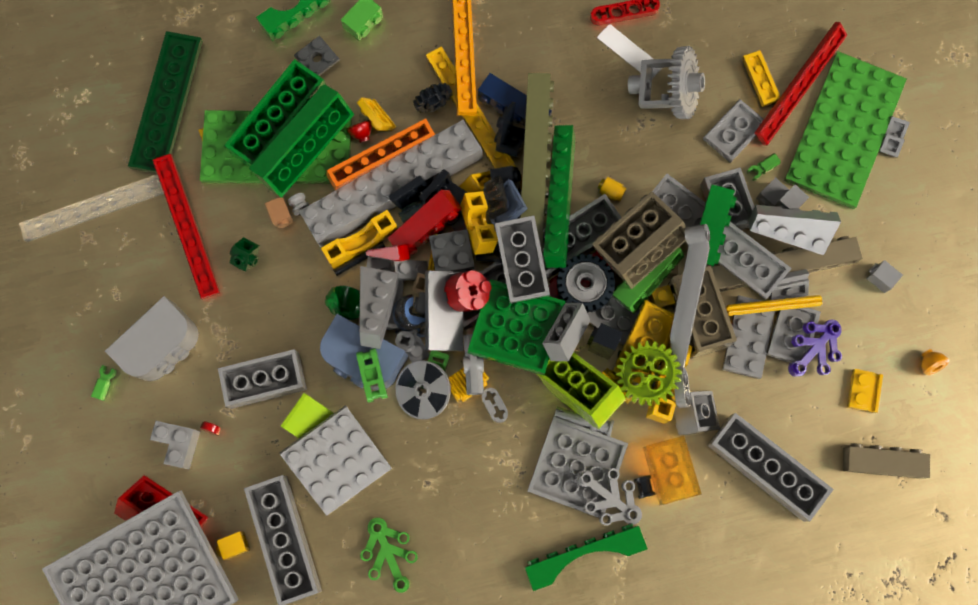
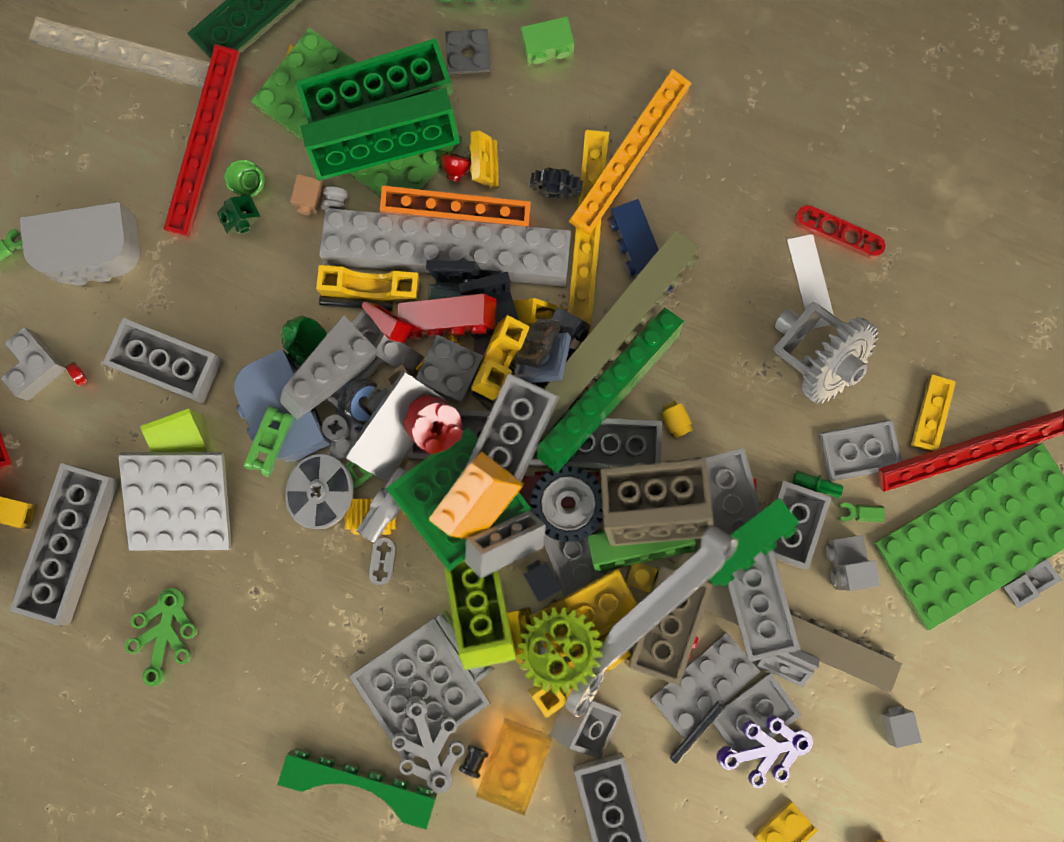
camera: 30 degrees right, 5 degrees up
black bracket [494,102,525,157] -> none
yellow axle [726,295,822,316] -> none
light grey wedge [748,205,841,255] -> none
none -> bright green hair [224,159,265,197]
none -> light orange slope [429,451,523,539]
none -> black bar [670,700,726,764]
none -> green axle [792,470,844,498]

